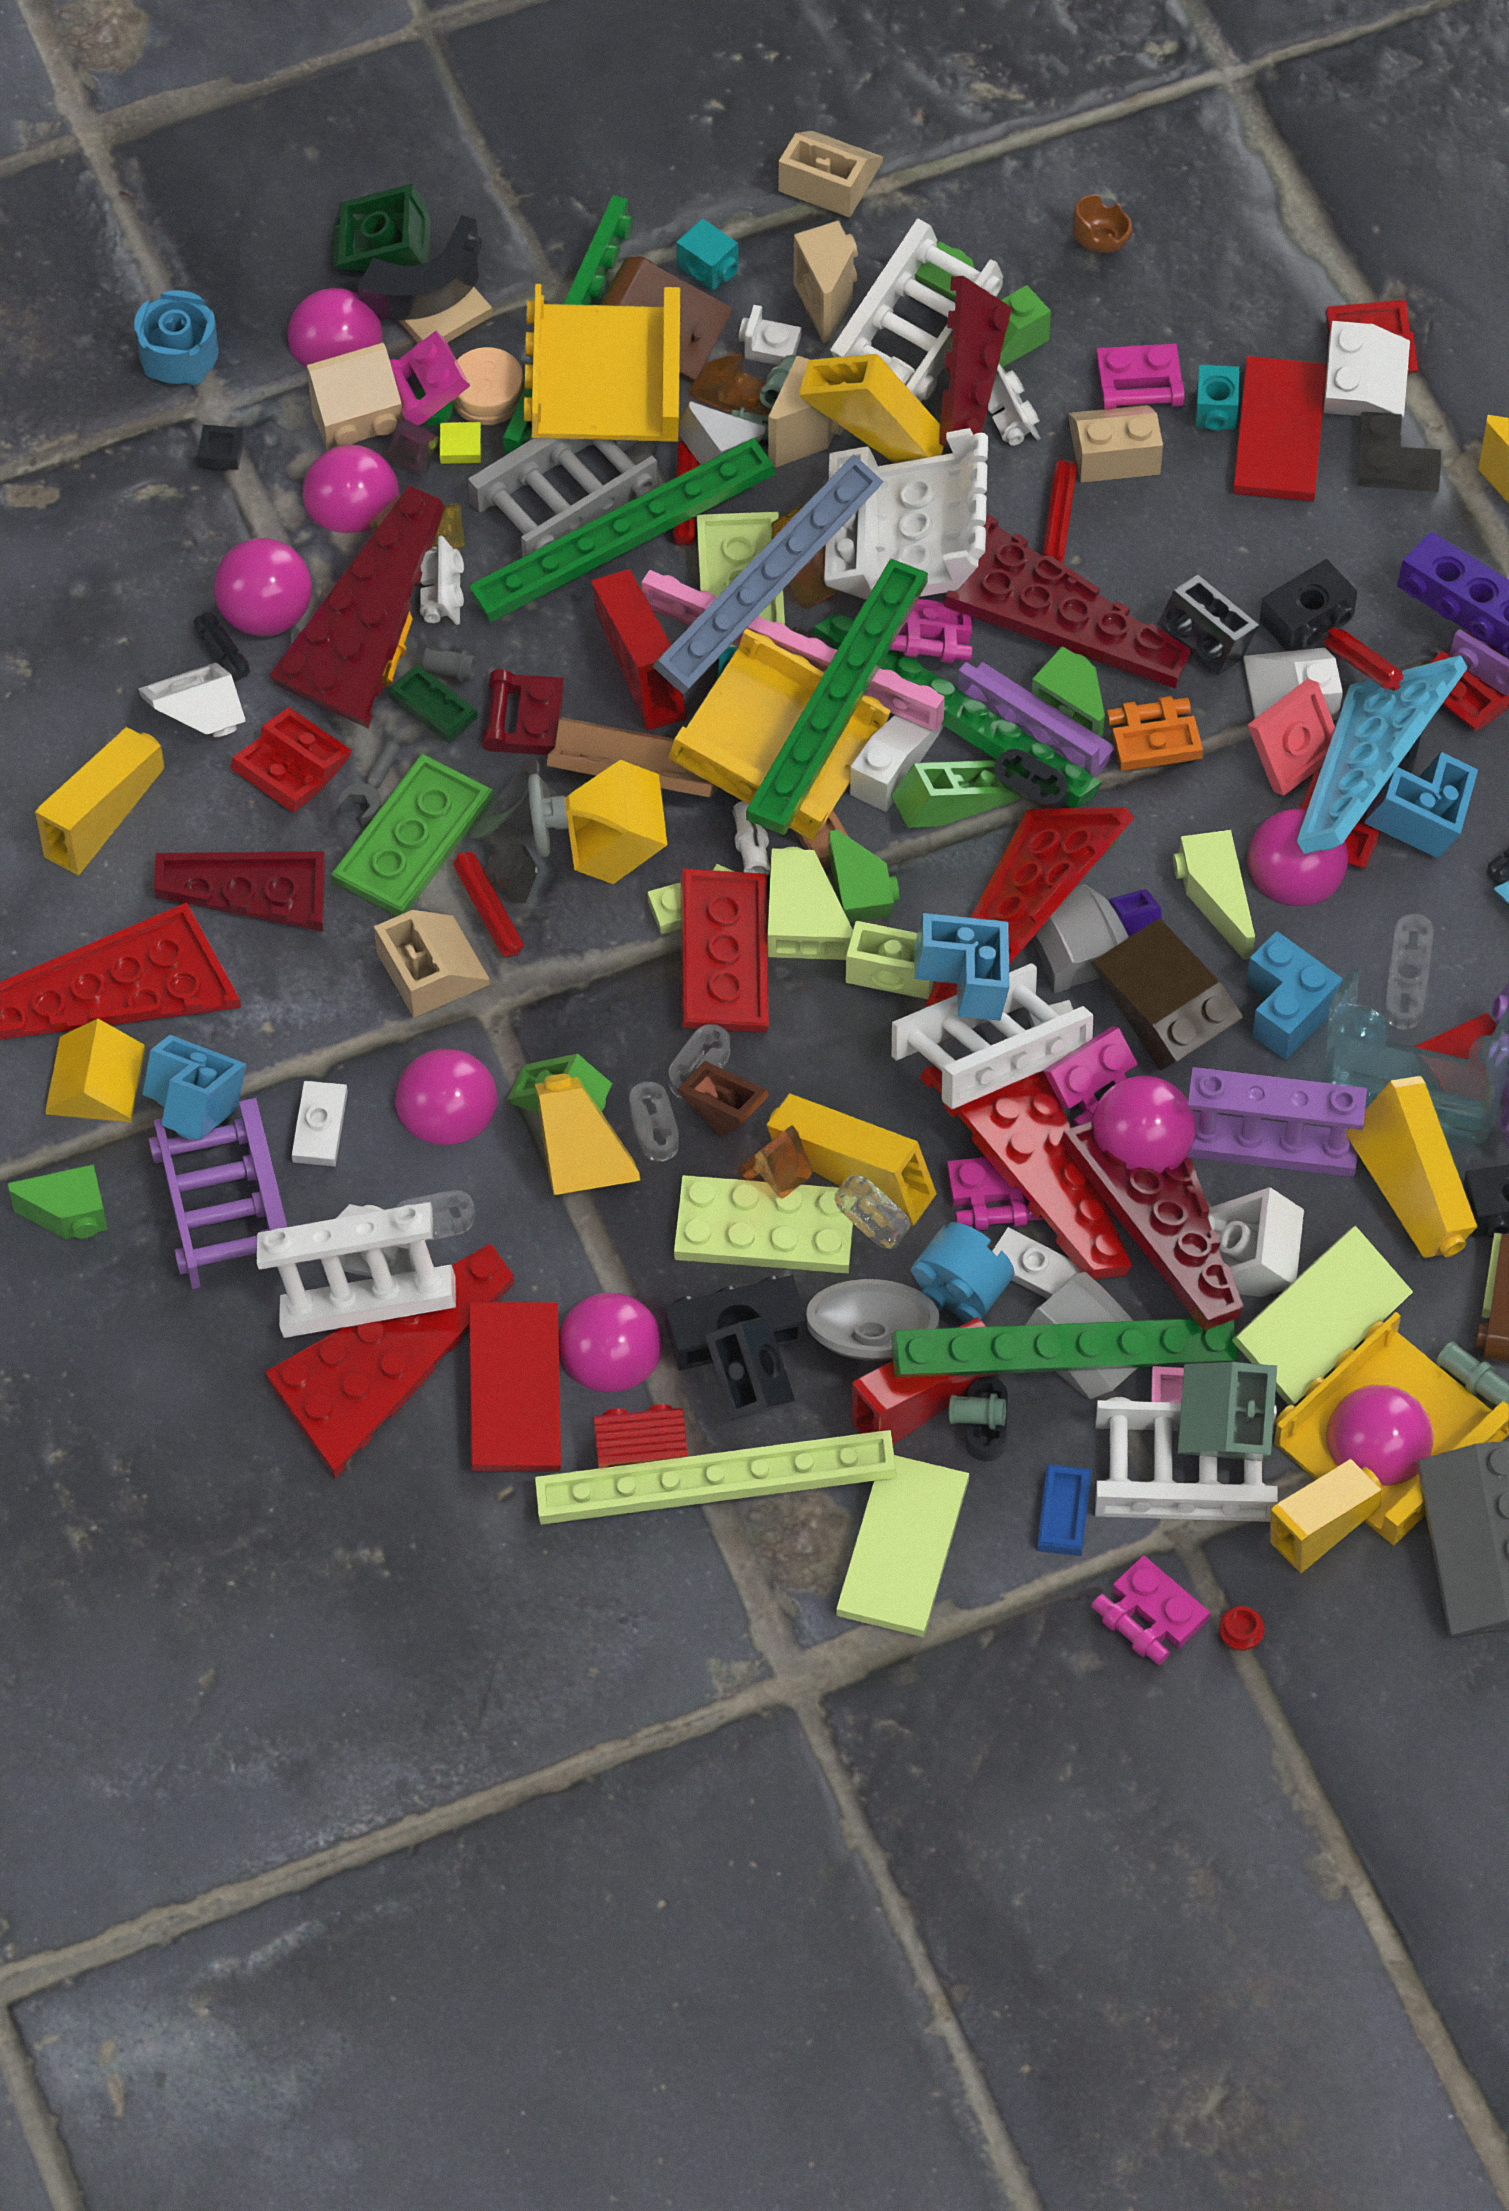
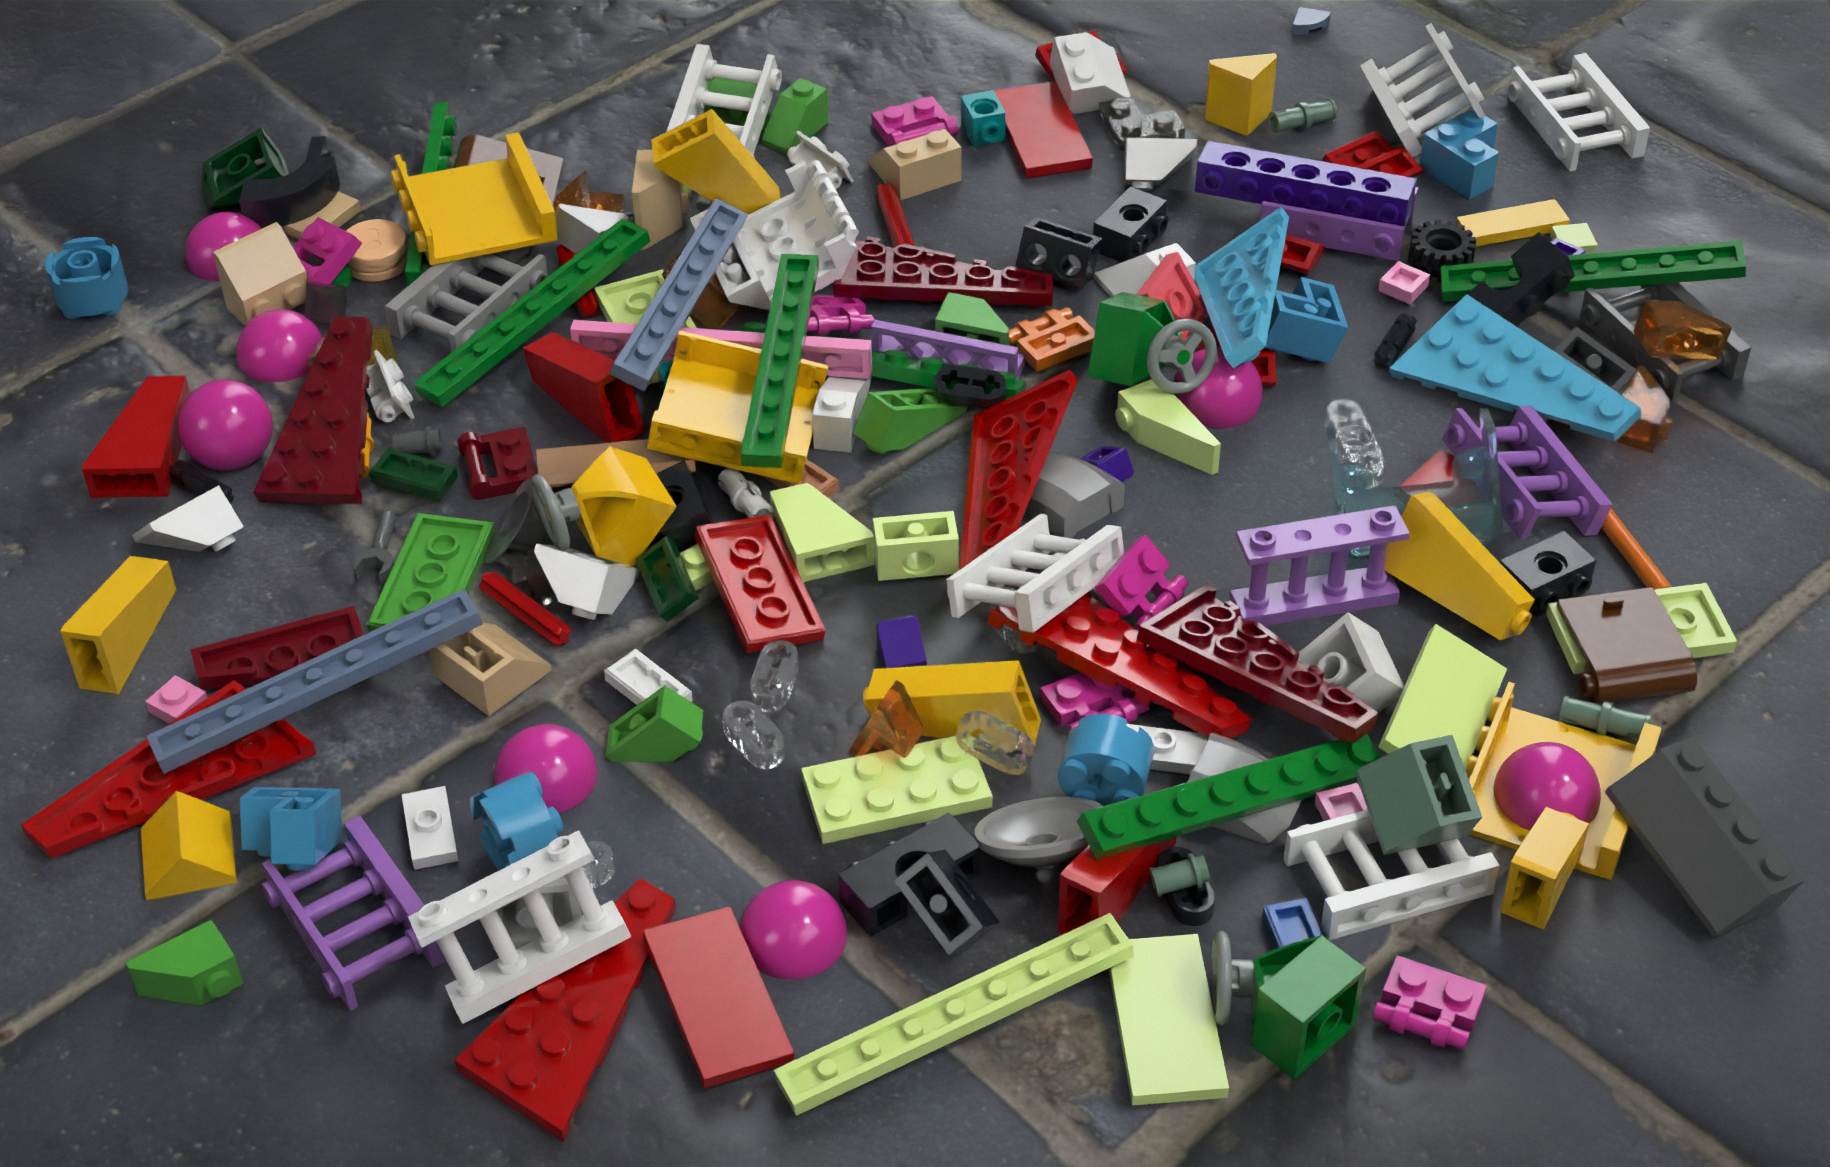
camera: 20 degrees left, 15 degrees down
black plate [197,424,244,470] -> none
red slope [231,707,352,813] -> none
neon yellow tile [440,422,481,464] -> none
yellow slope [535,1074,640,1195] -> none
red brick [594,1404,688,1469] -> none
teal brick [676,218,739,291] -> none
copper slope [677,1061,769,1138] -> none
white bracket [739,305,801,365] -> none
sand green pin [759,355,796,409] -> none
tan slope [779,131,883,218] -> none
tan slope [794,220,858,343] -> none
bright green slope [827,830,899,923] -> none
dark azure brick [914,913,1010,1021] -> none
dark red wing [939,276,1012,451] -> none
dark orange hair [1073,194,1133,253] -> none
dark brown slope [1090,917,1243,1071] -> none
dark pink piece [1092,1076,1196,1173] -> none
red plate [1219,1606,1265,1651] -> none
dark azure brick [1246,931,1343,1060] -> none
red axle [1324,627,1404,691] -> none
none -> red slope [82,376,190,498]
none -> bright pink plate [145,675,208,724]
none -> sand blue plate [147,589,483,773]
none -> dark azure brick [469,772,564,871]
none -> white slope [534,544,640,620]
none -> white plate [604,649,693,705]
none -> dark green plate [636,536,699,622]
none -> black brick [656,460,714,553]
none -> dark purple slope [876,616,927,668]
none -> green piece [1088,292,1217,394]
none -> white slope [1125,138,1197,191]
none -> green piece [1211,931,1366,1079]

